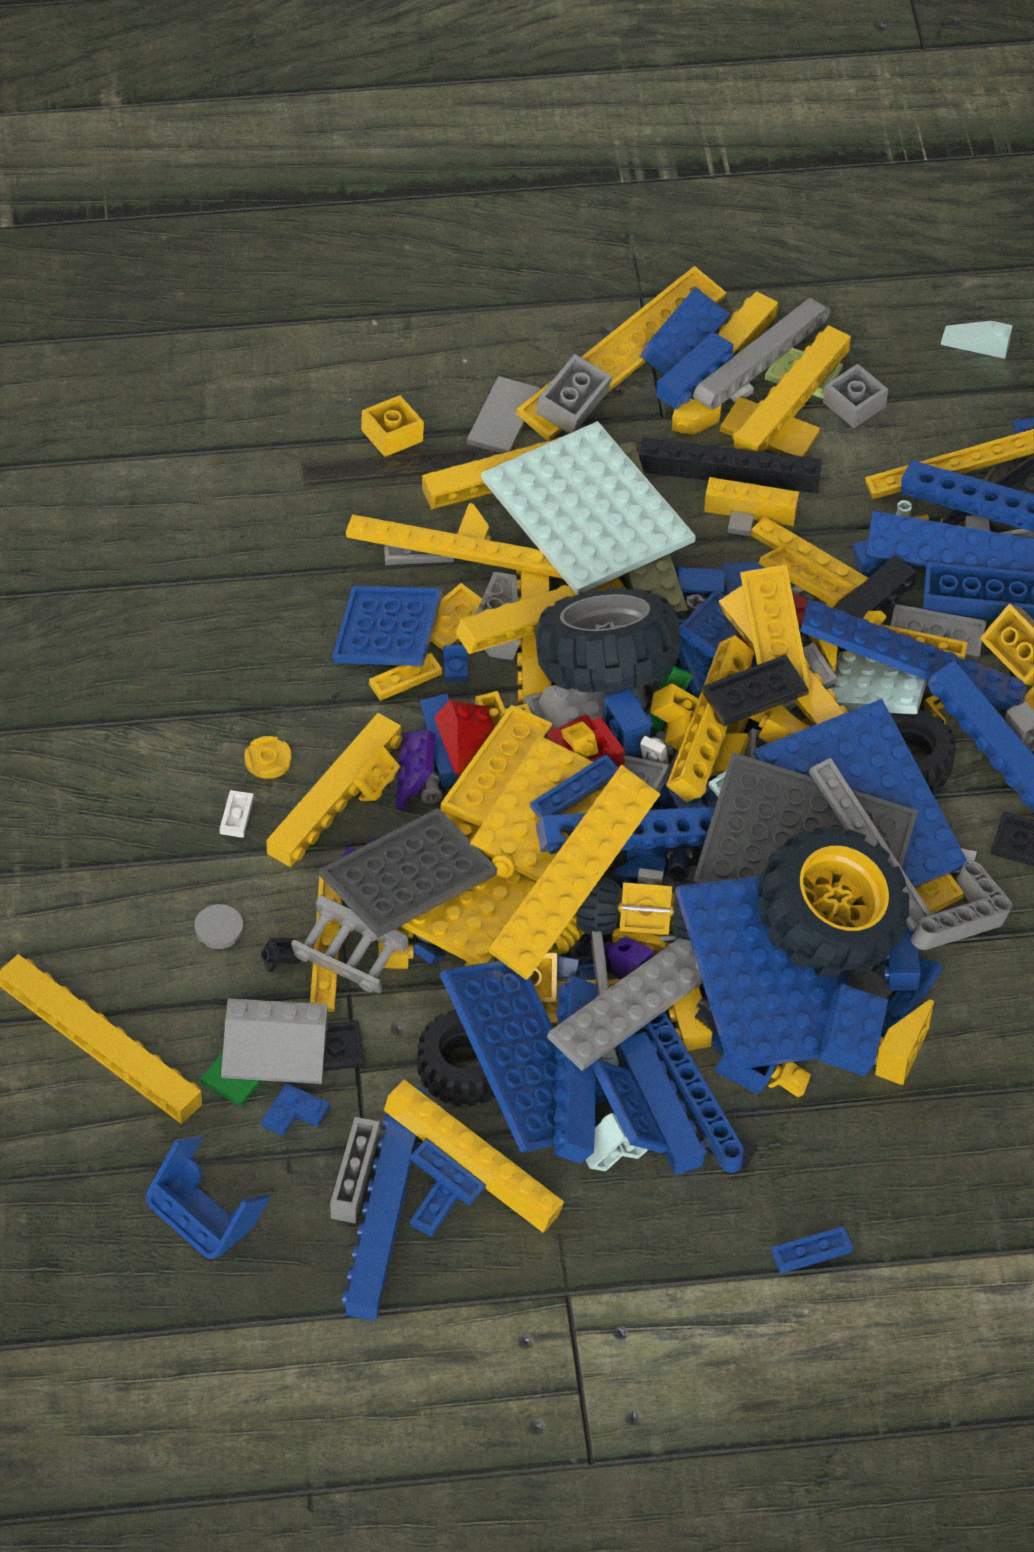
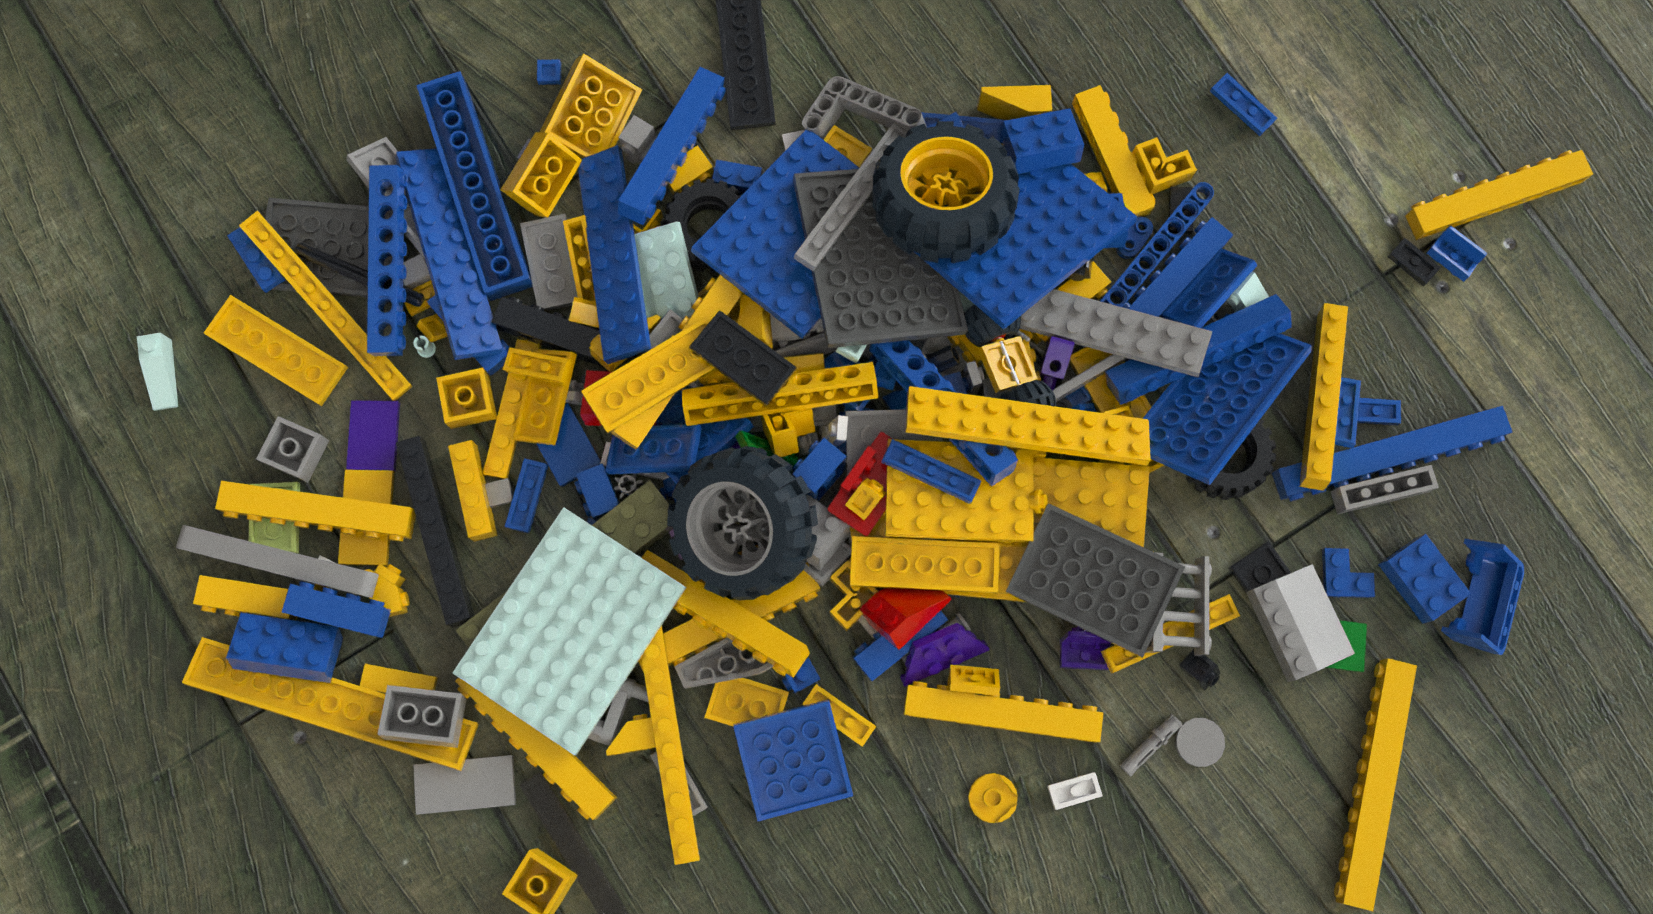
camera: 115 degrees left, 25 degrees up
none -> yellow plate [204,295,348,406]
none -> dark purple tile [346,400,400,472]
none -> yellow tile [360,664,438,693]
none -> yellow plate [375,564,406,587]
none -> yellow brick [436,368,497,429]
none -> yellow plate [502,347,572,384]
none -> blue plate [505,458,548,534]
none -> light grey beam [588,677,649,746]
none -> yellow brick [667,145,714,194]
none -> blue brick [712,159,762,195]
none -> yellow brick [1072,85,1155,217]
none -> blue plate [1116,217,1153,259]
none -> light grey pin [1119,714,1183,777]
none -> yellow brick [1133,137,1197,194]
none -> blue brick [1378,534,1471,624]
none -> black plate [1387,238,1441,287]
none -> yellow brick [1405,150,1593,240]
none -> blue bracket [1427,226,1487,282]

